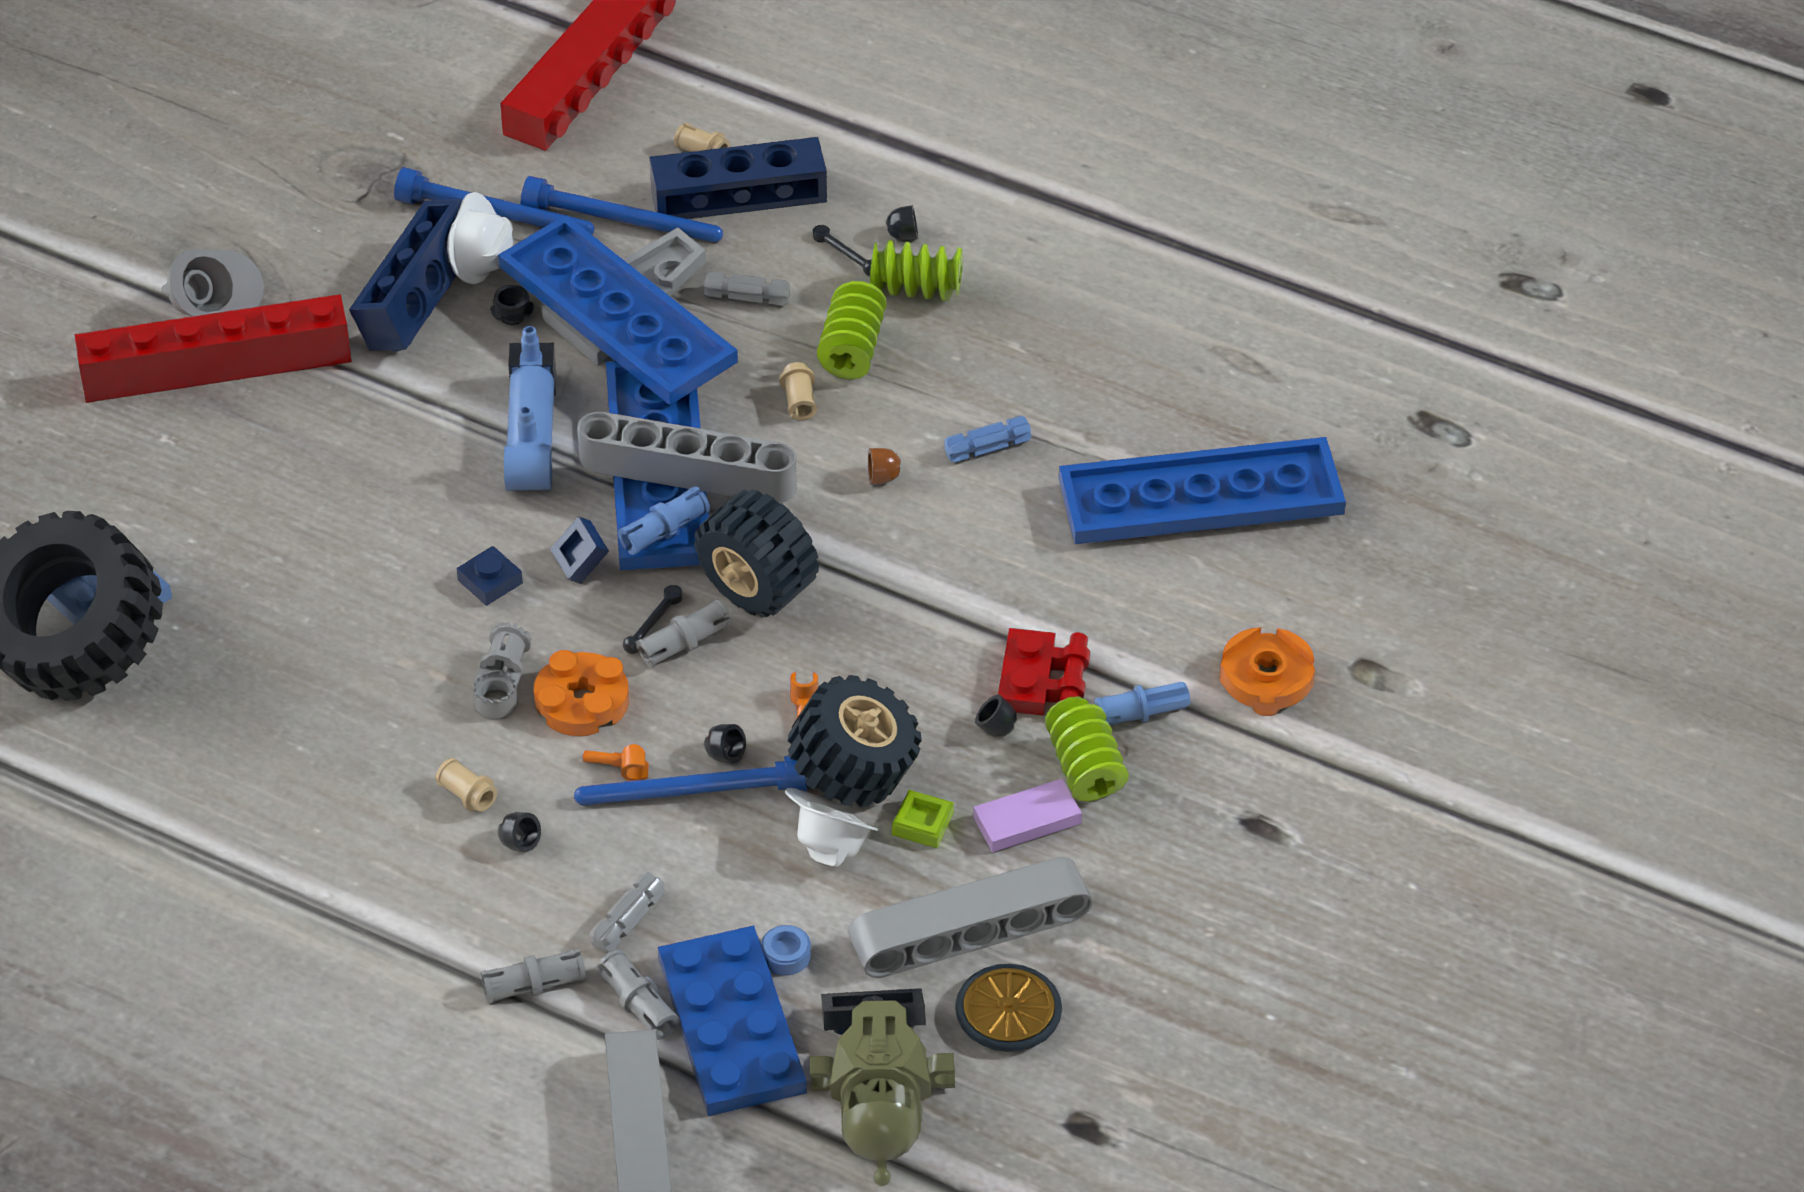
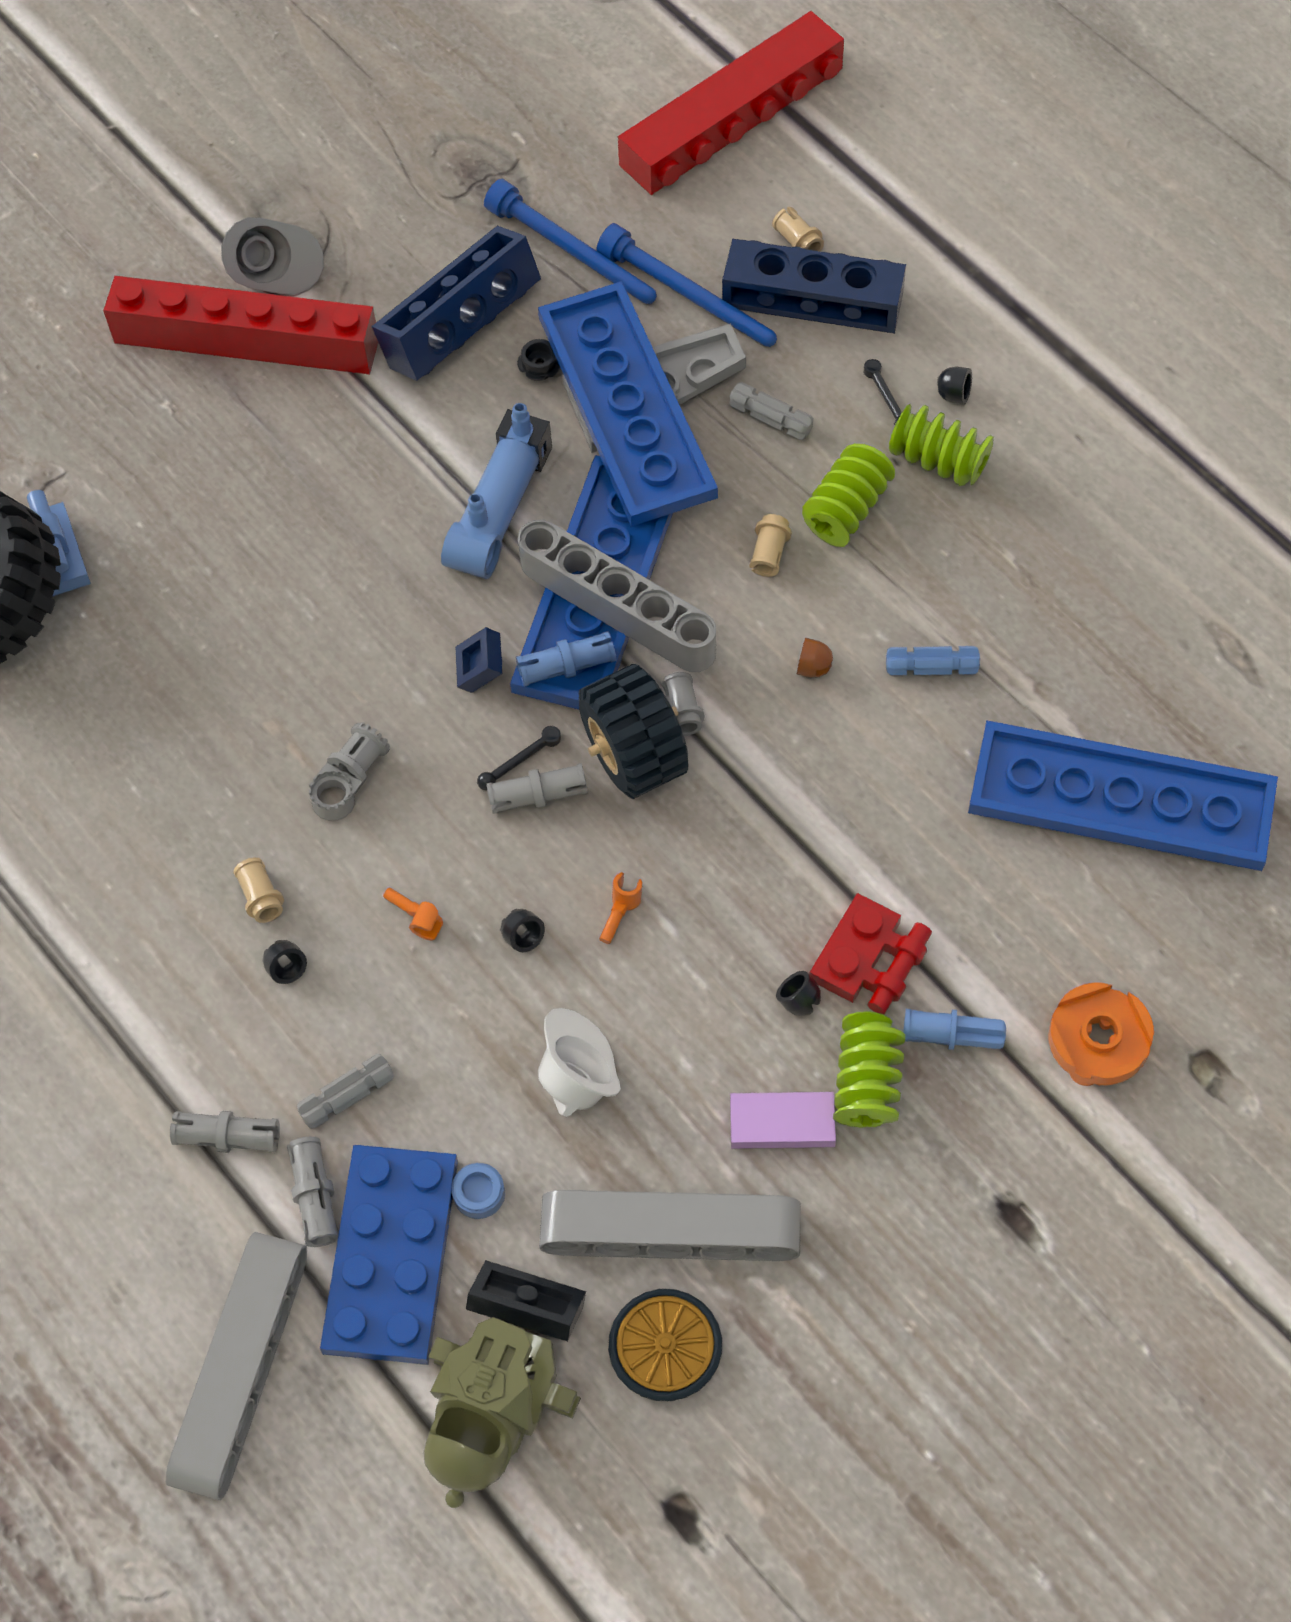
camera: 25 degrees right, 15 degrees up
white piece [447,192,513,285] -> none
dark blue plate [456,546,523,606] -> none
orange plate [533,650,629,736] -> none
blue piece [574,755,807,805] -> none
black wheel [788,675,922,808] -> none
lime tile [892,789,954,849] -> none

